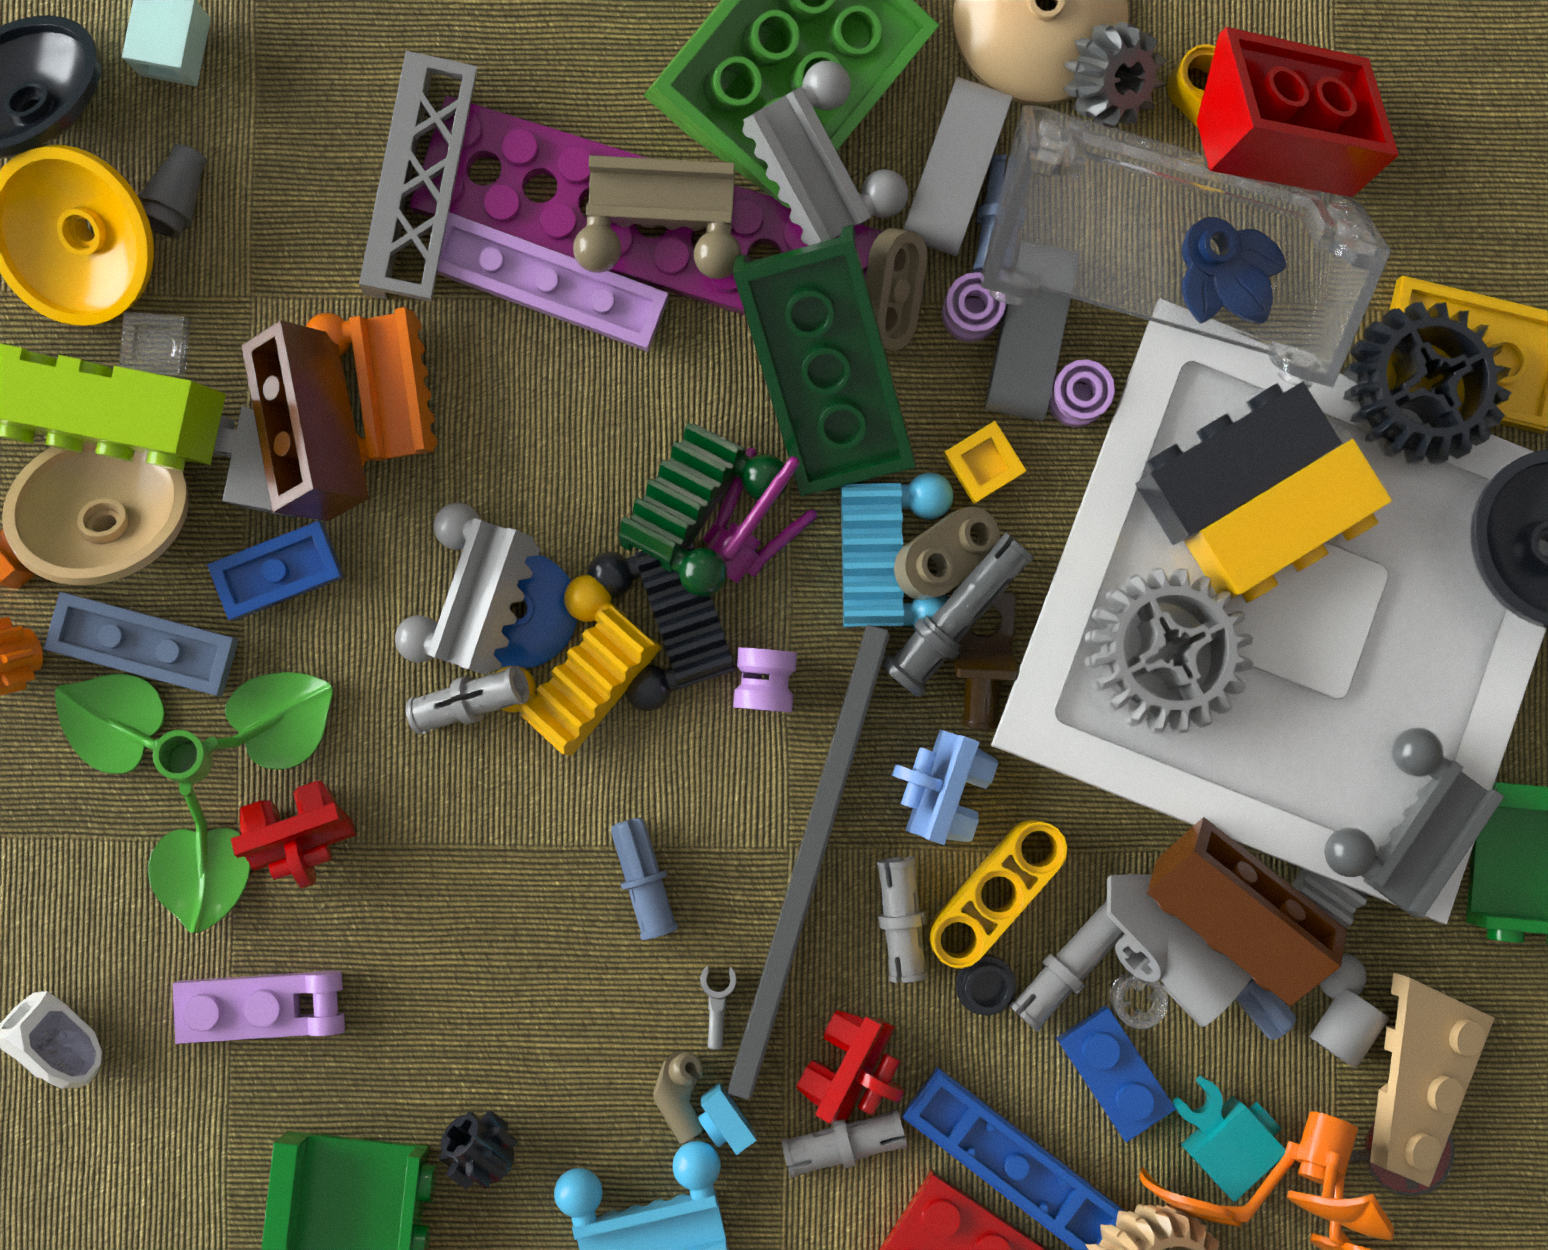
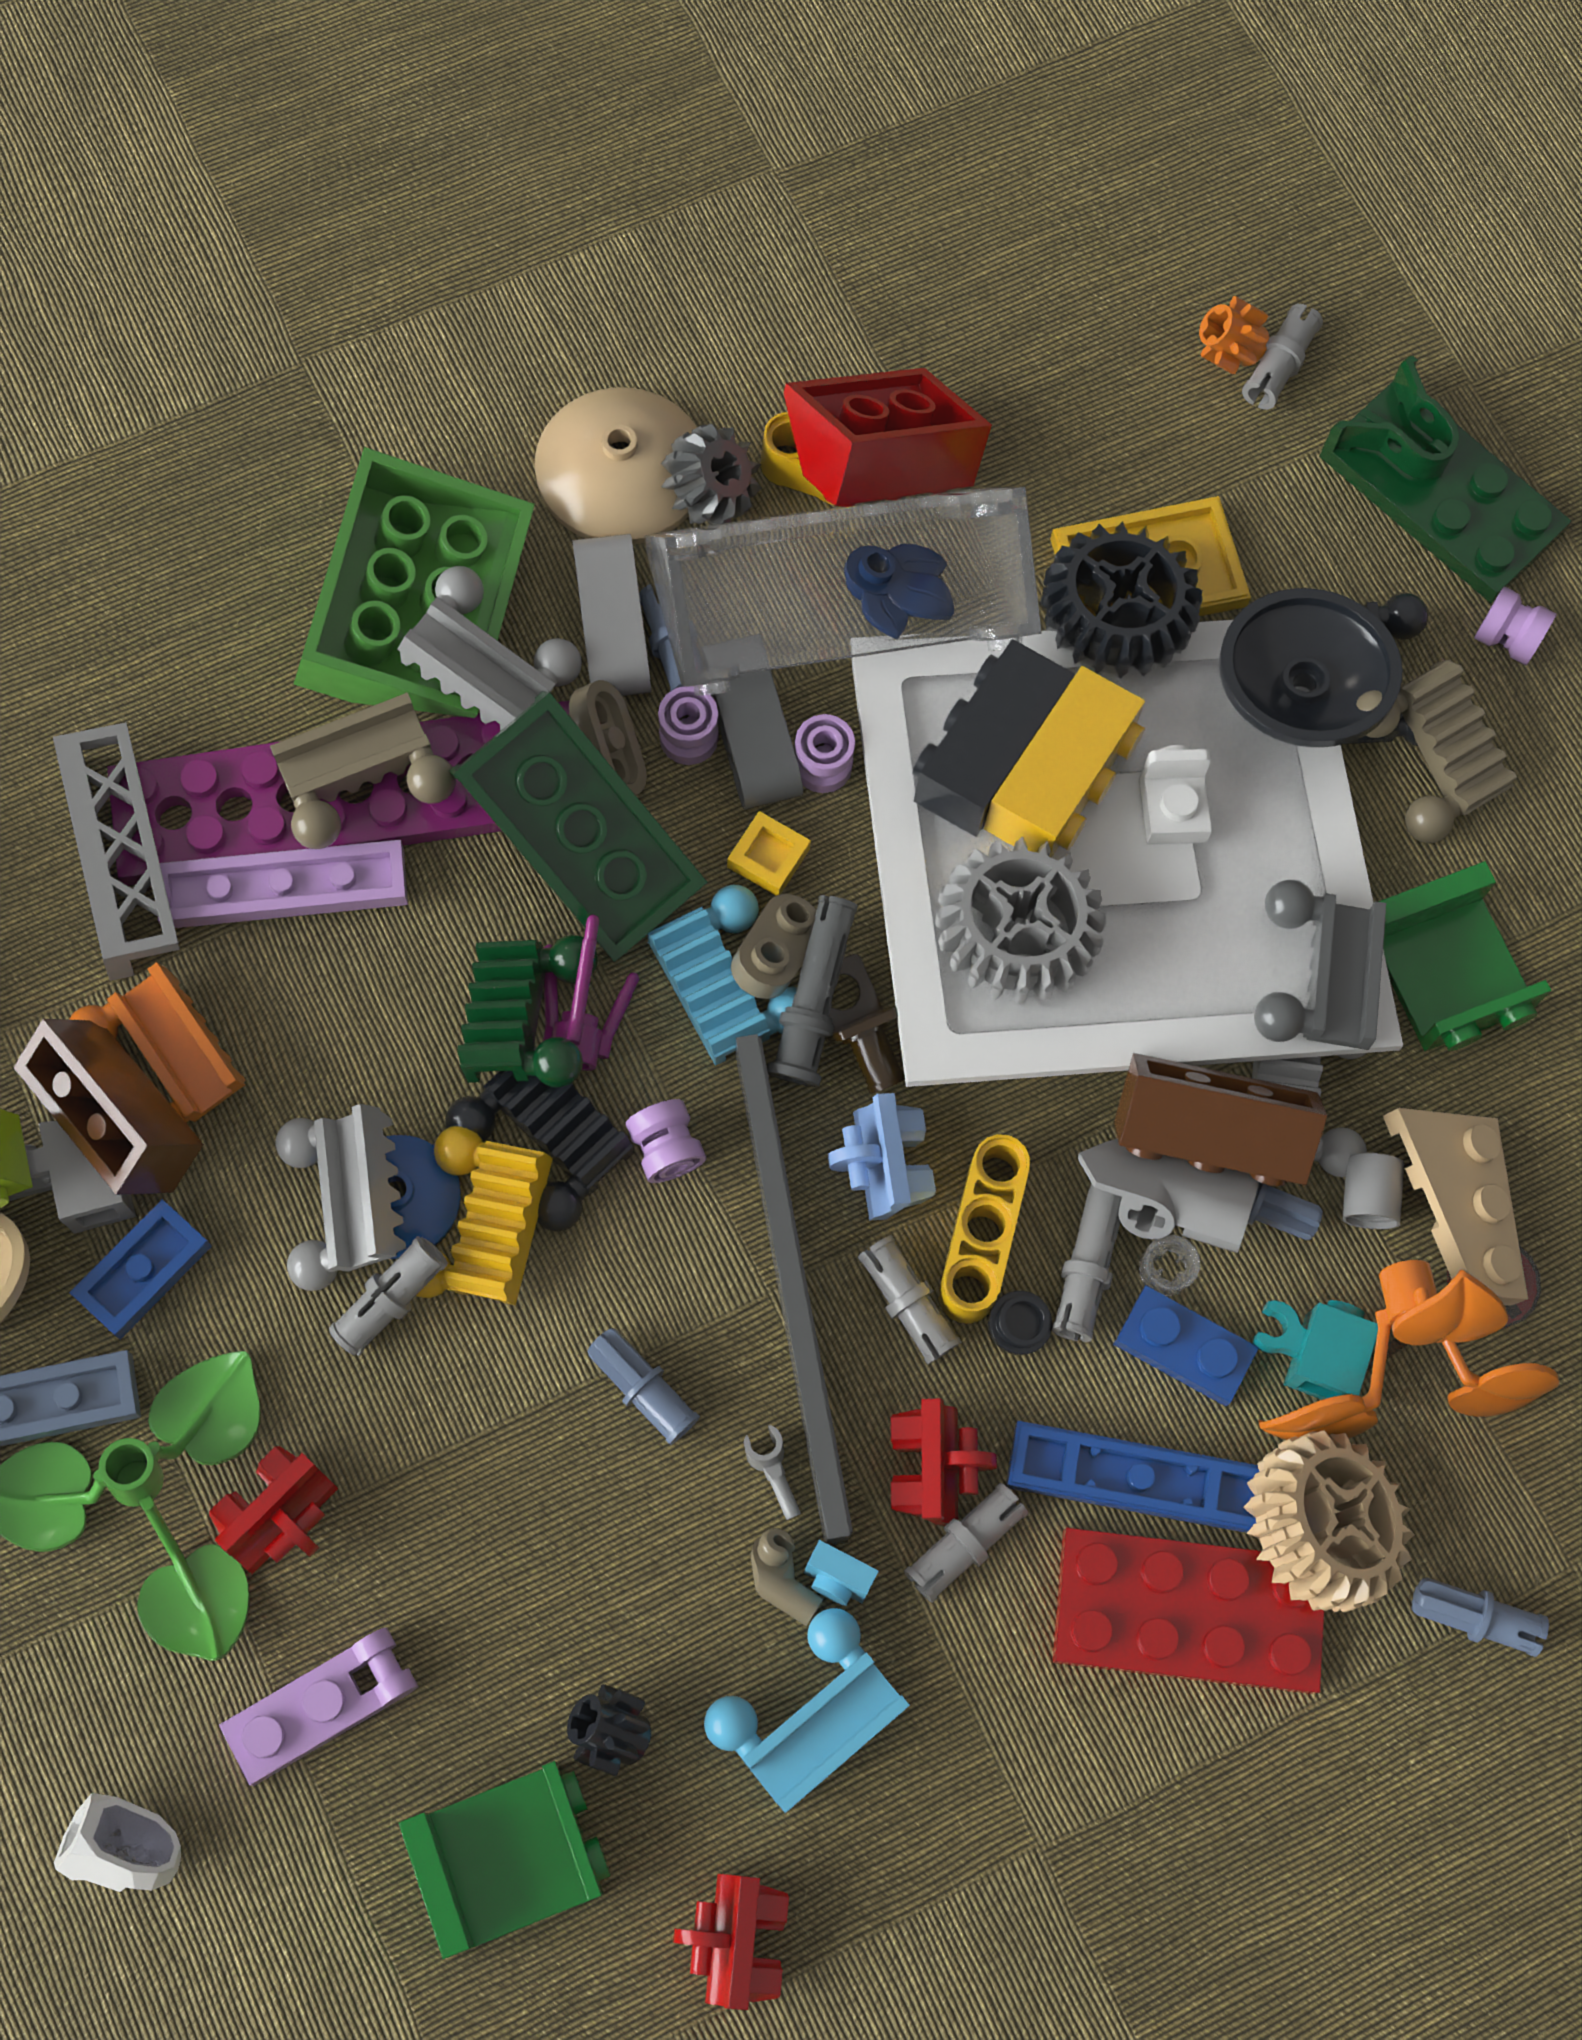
camera: 30 degrees left, 15 degrees down
none -> white bracket [1139,745,1212,844]

